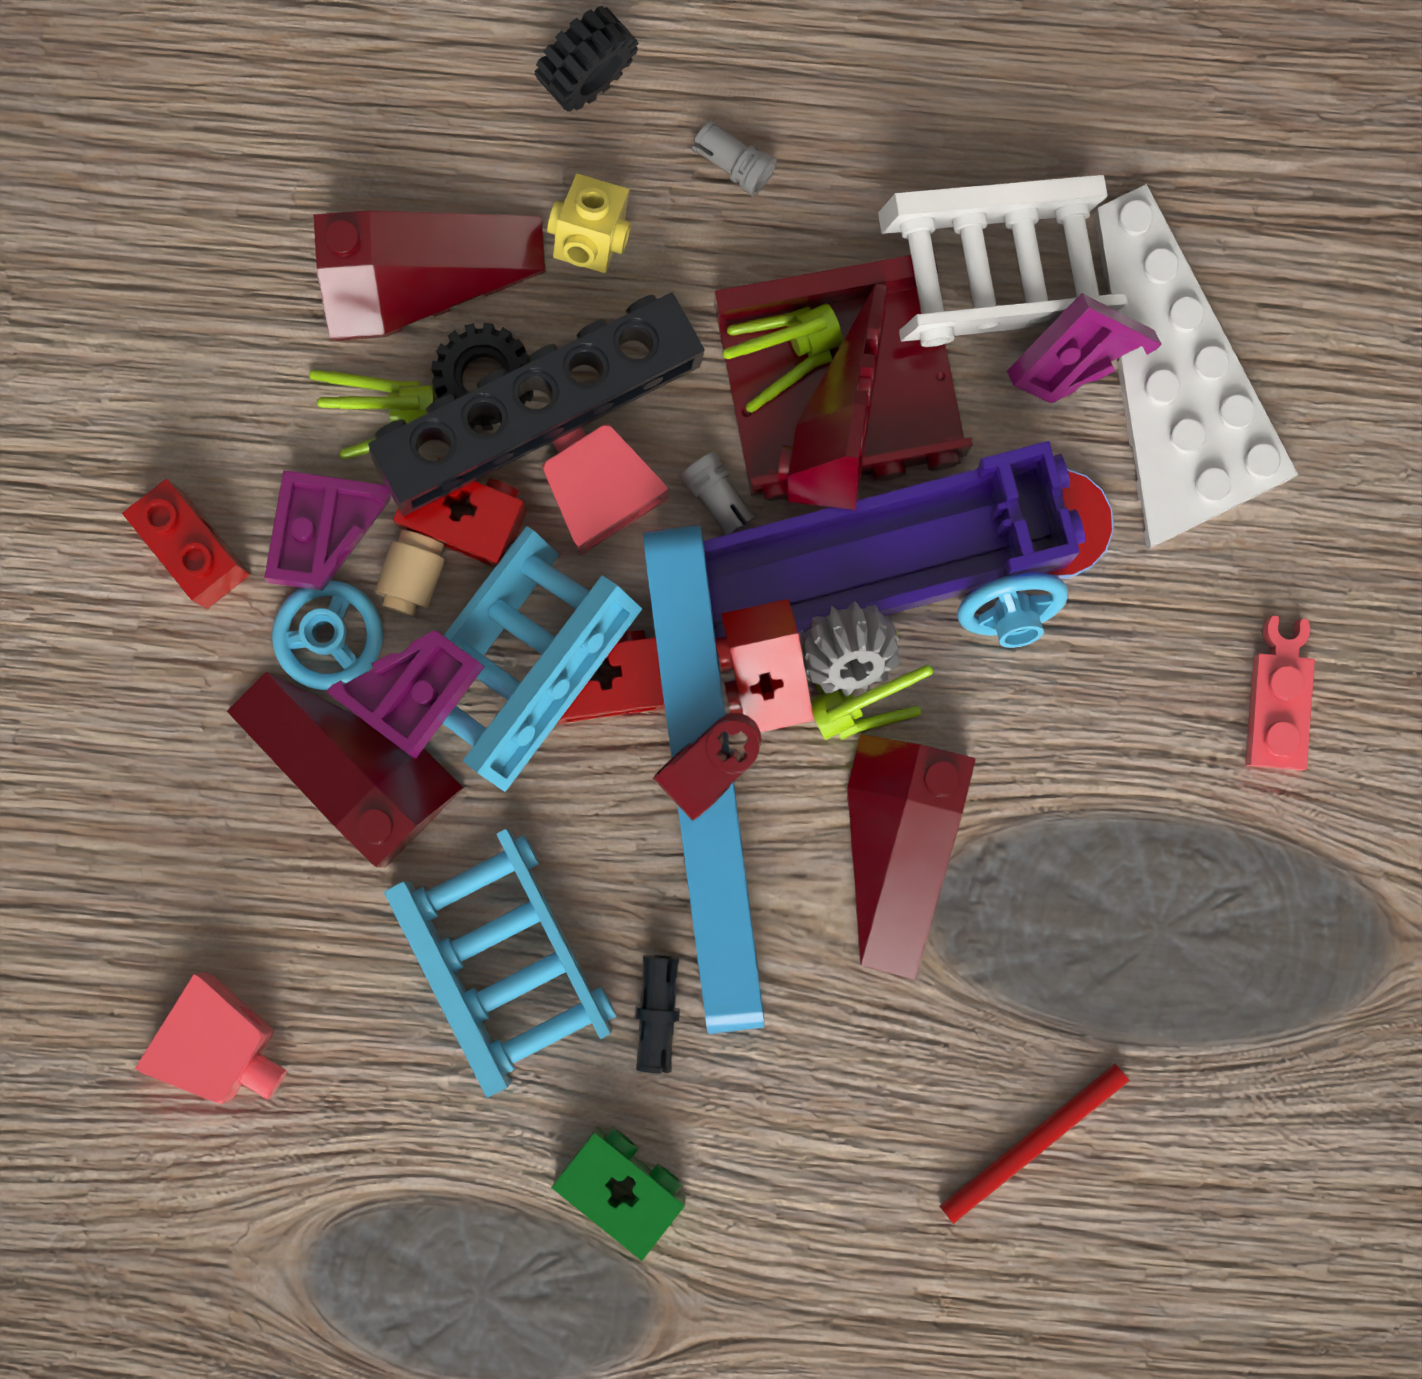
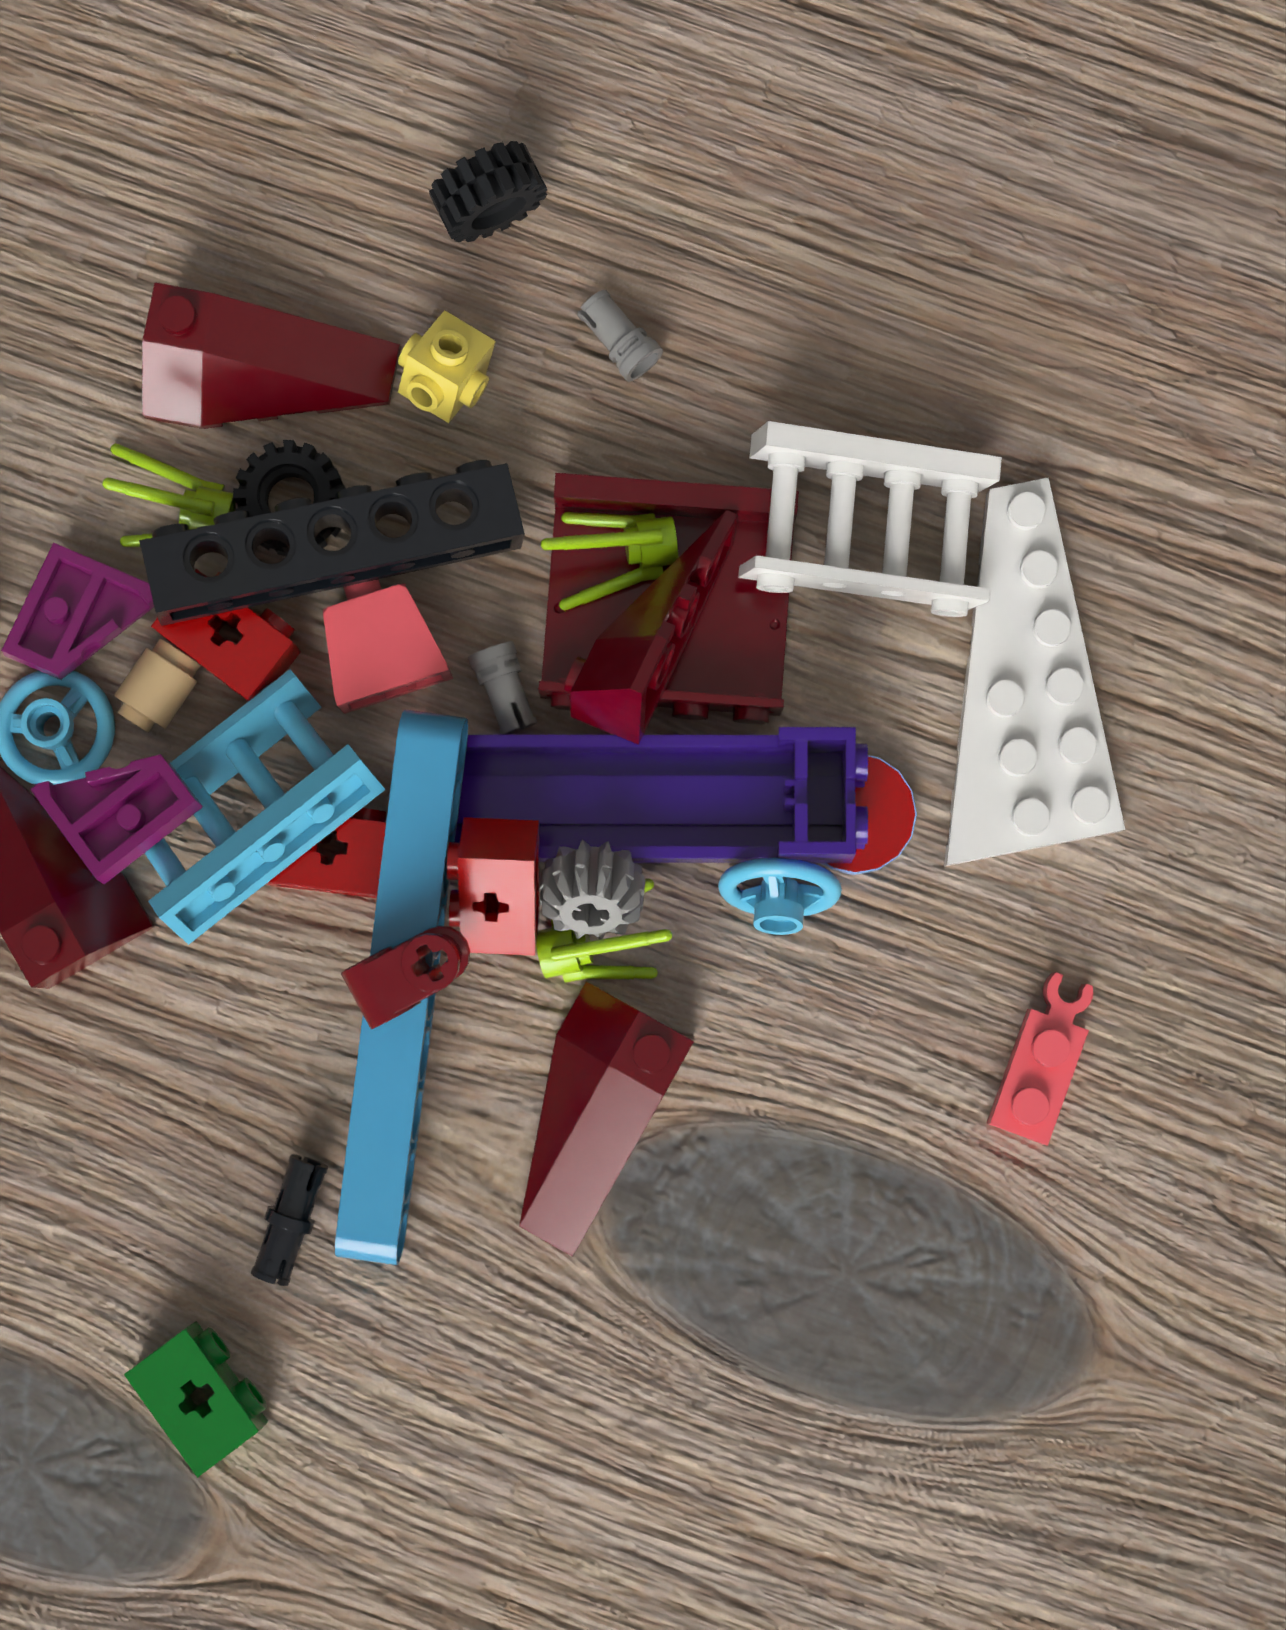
camera: 15 degrees right, 0 degrees up
medium azure fence [384,829,617,1098] -> none
red bar [939,1063,1129,1224] -> none
magenta wing [1007,293,1162,404] -> none

